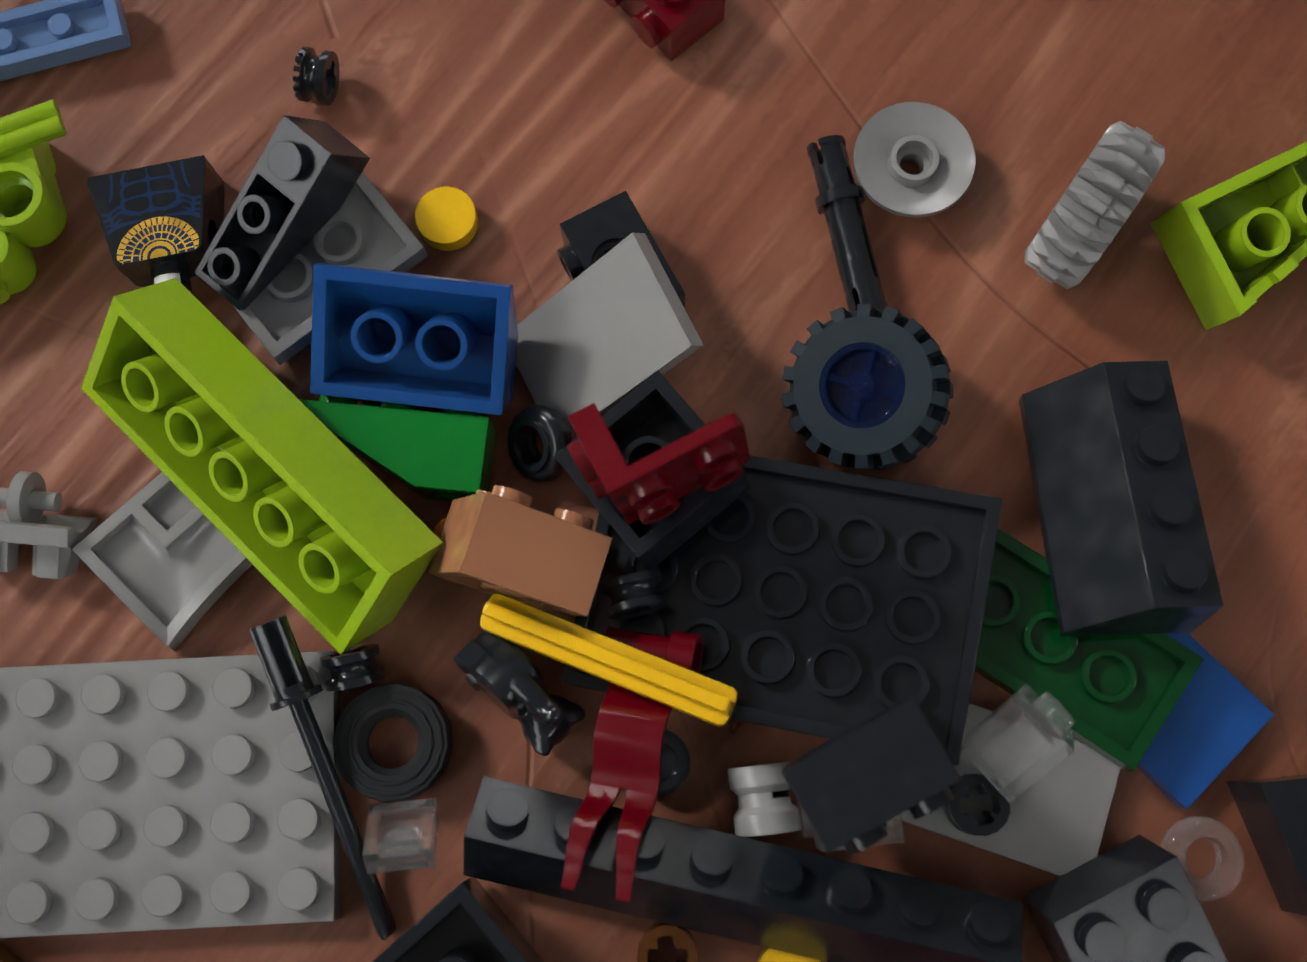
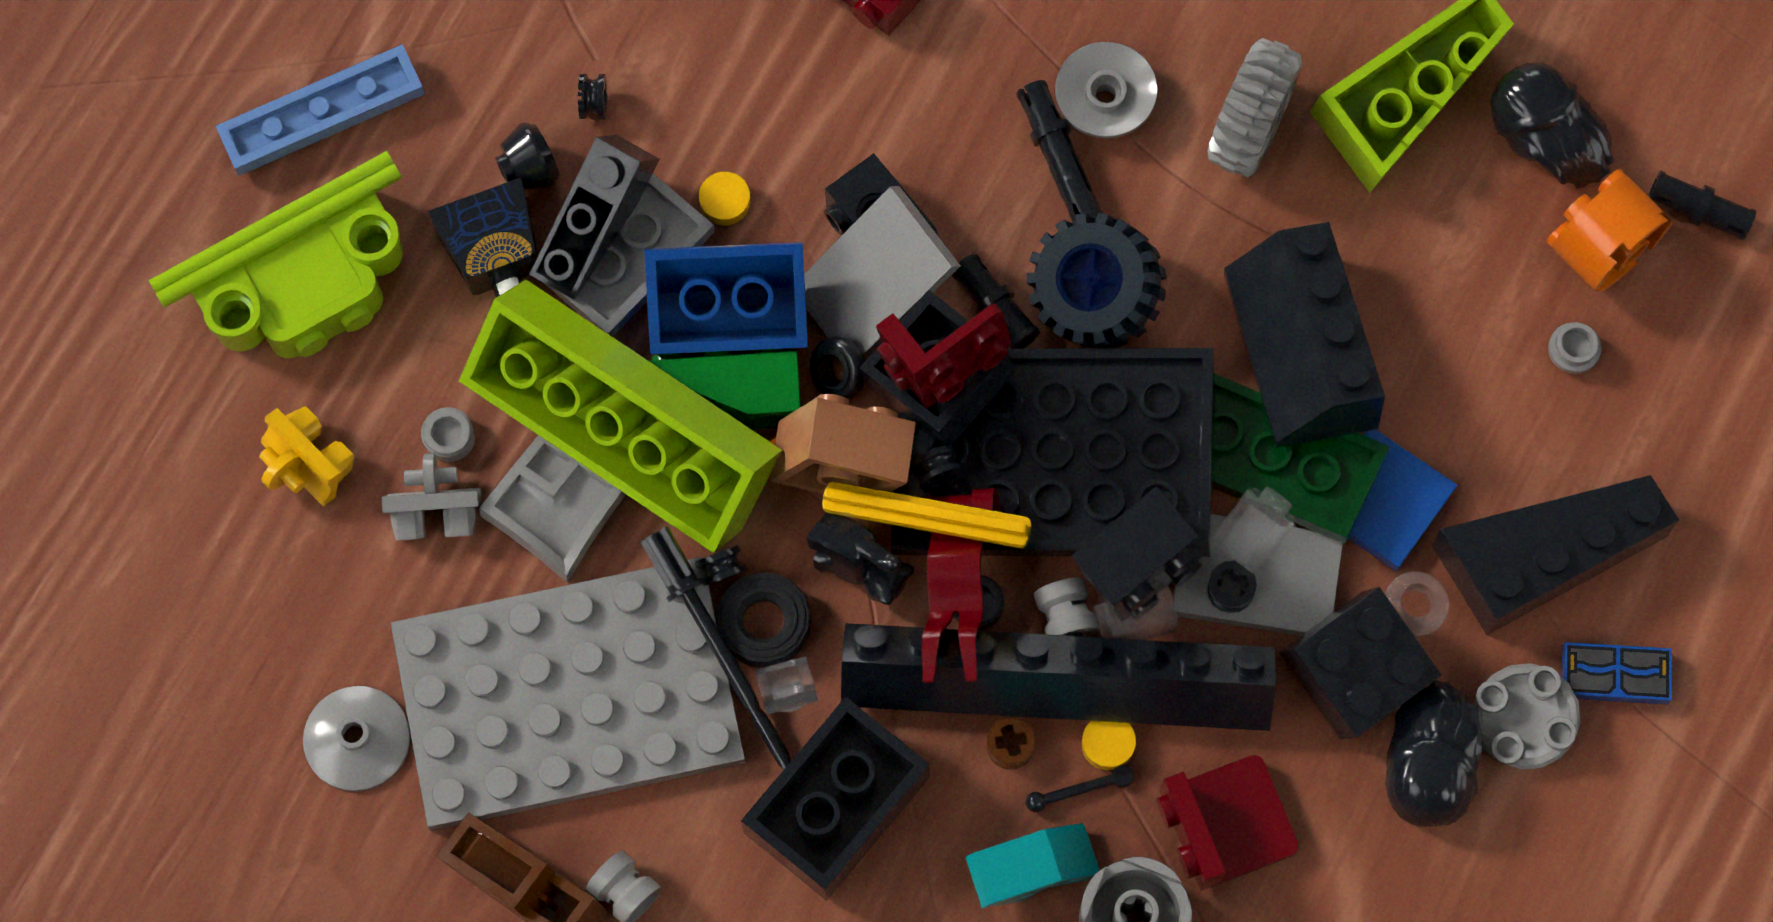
camera: 10 degrees left, 5 degrees down
none -> light grey tile [421,407,475,462]
none -> black cone [495,122,559,189]
none -> black pin [951,254,1040,349]

